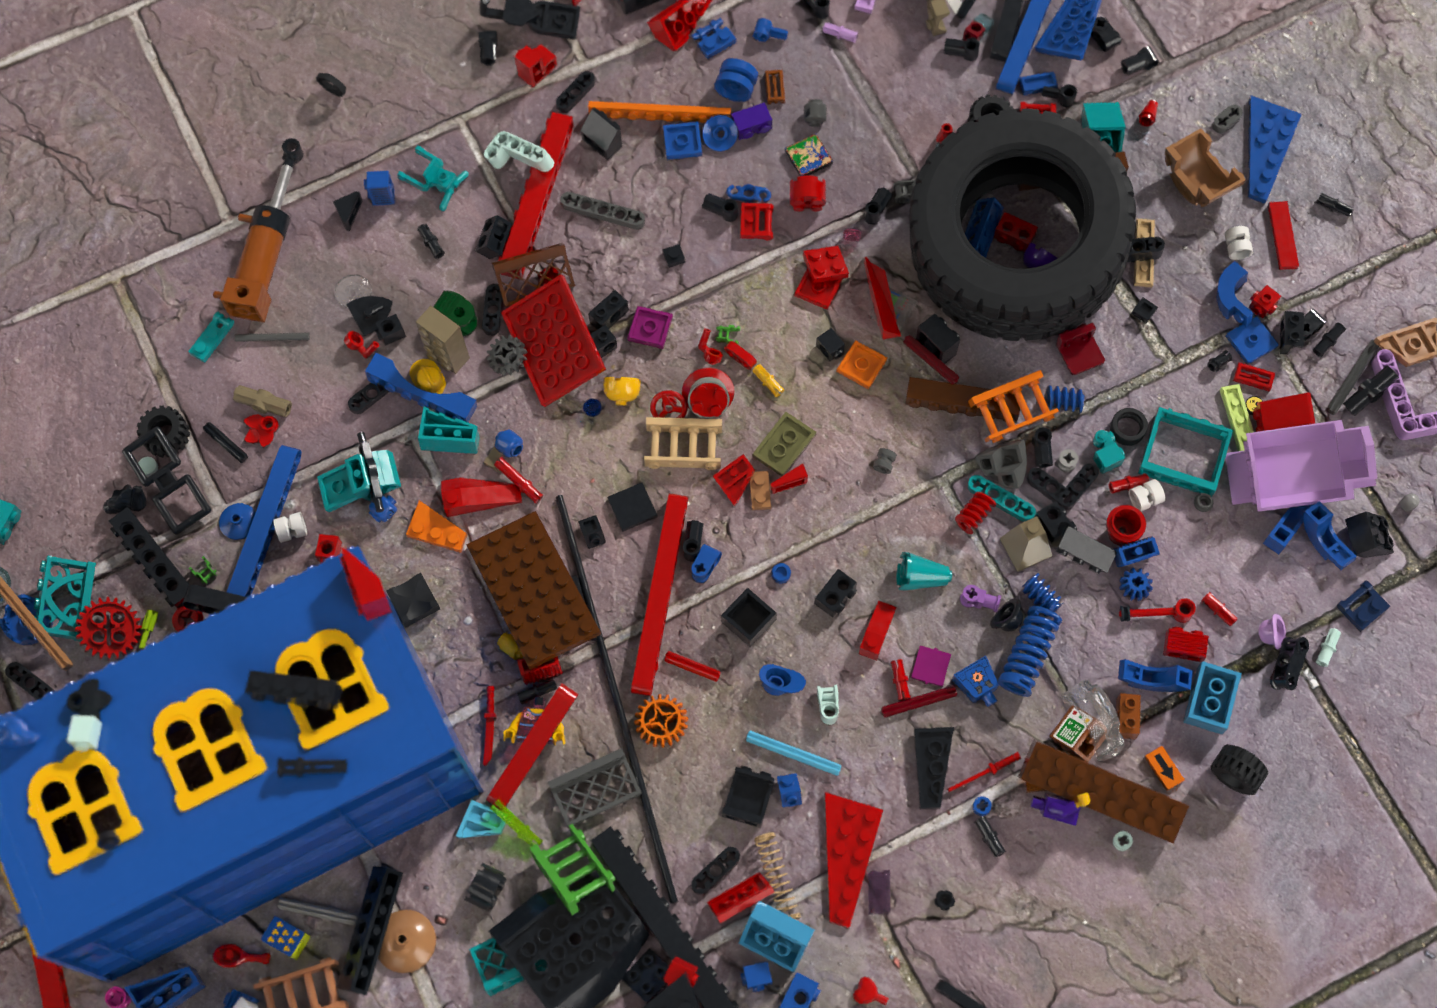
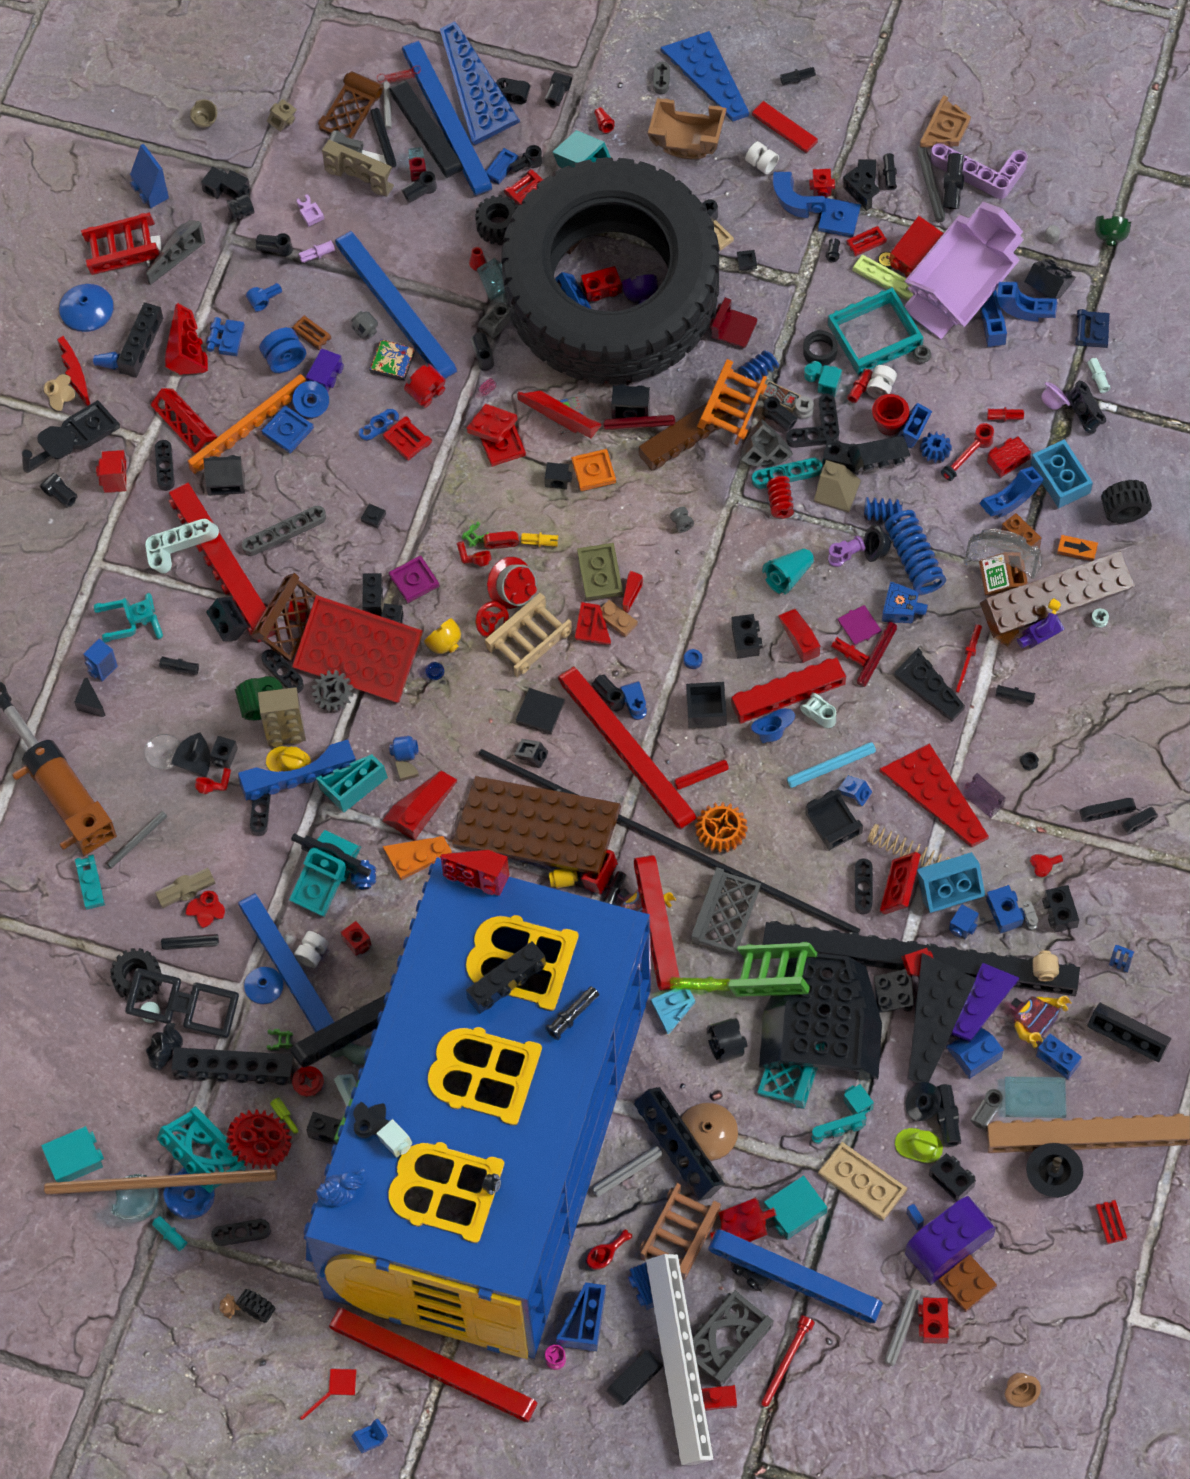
camera: 45 degrees left, 5 degrees down
blue piece [261,916,311,960] -> none
red pin [494,457,544,504] -> none
black piece [702,193,738,222] -> none
blue bush [972,796,992,816] -> none
none -> red fence [151,388,218,453]
none -> blue beam [335,231,457,379]
none -> red brick [731,657,846,724]
none -> tile [760,381,801,413]

